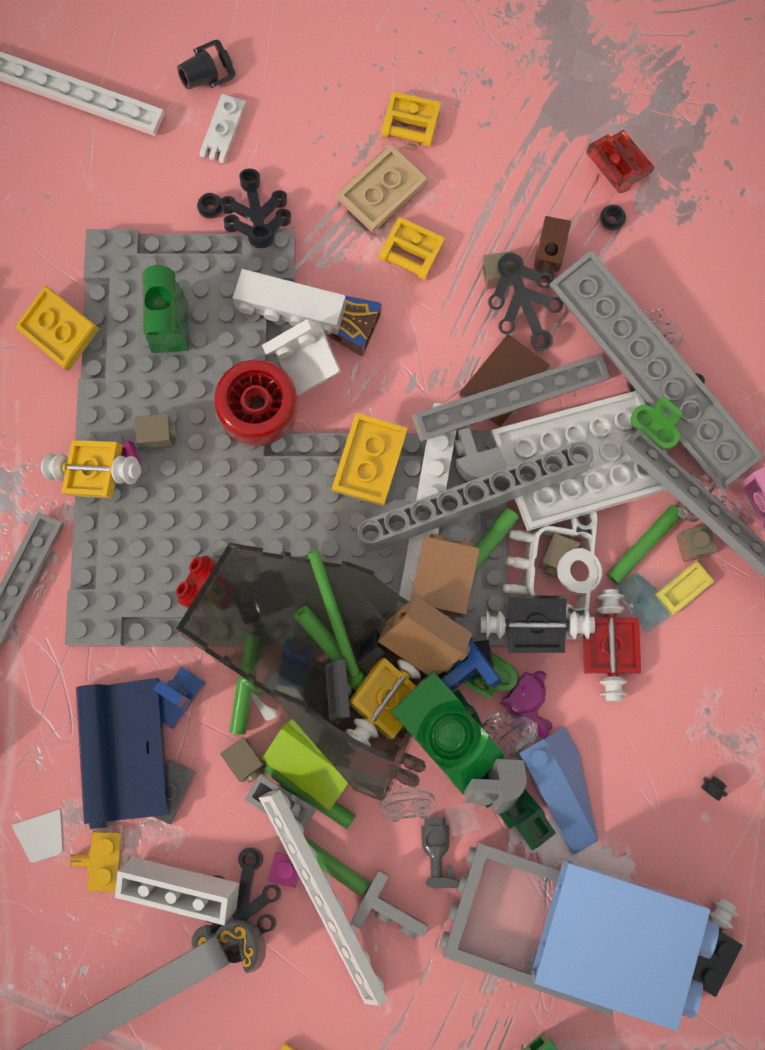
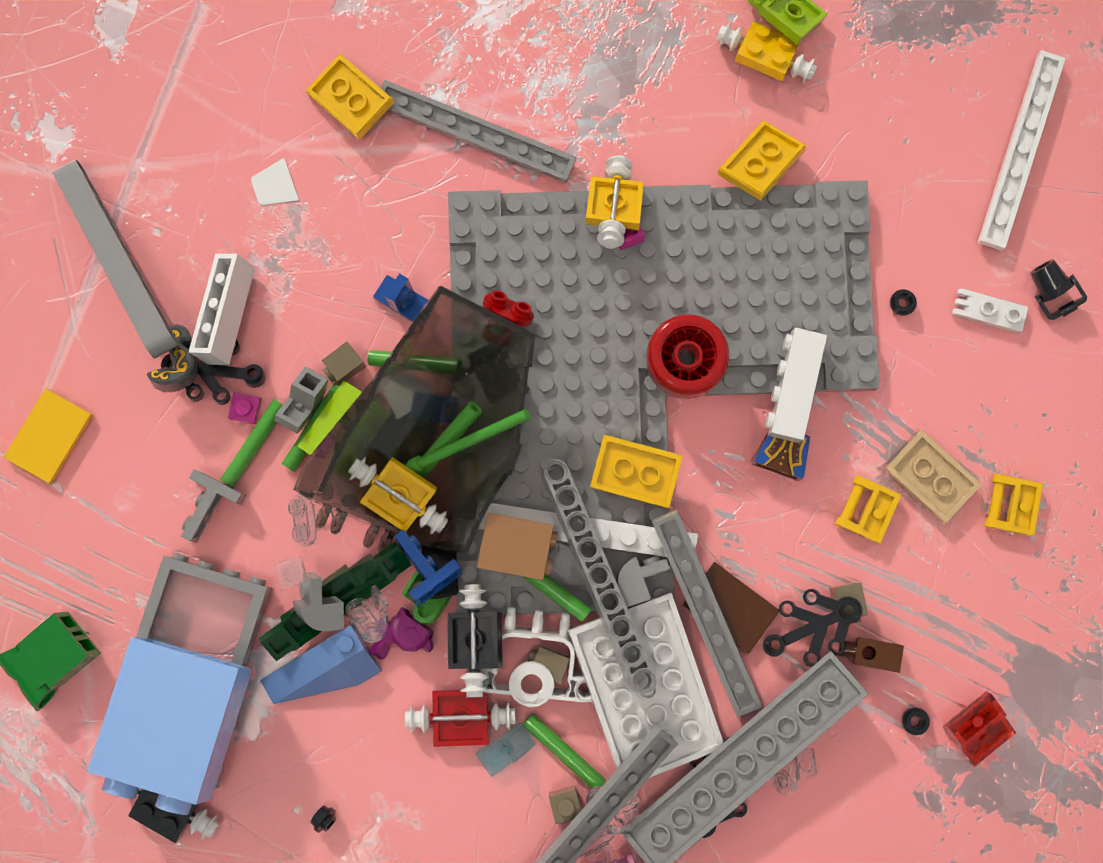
camera: 85 degrees right, 5 degrees up
yellow plate [69,832,122,892] -> none
dark blue door [76,678,169,829] -> none
dark tan brick [135,413,177,450] -> none
green piece [142,265,189,353] -> none
dark grey plate [154,760,196,824] -> none
black plant [220,168,291,248] -> none
white plate [259,790,388,1006] -> none
white bracket [262,319,341,396] -> none
dark grey plate [325,659,351,721] -> none
black plate [355,630,385,669] -> none
medium nougat brick [378,595,472,676] -> none
green slope [390,672,505,795] -> none
dark grey piece [421,818,458,889] -> none
bright green bracket [630,396,683,450] -> none
light yellow tile [654,560,715,616] -> none

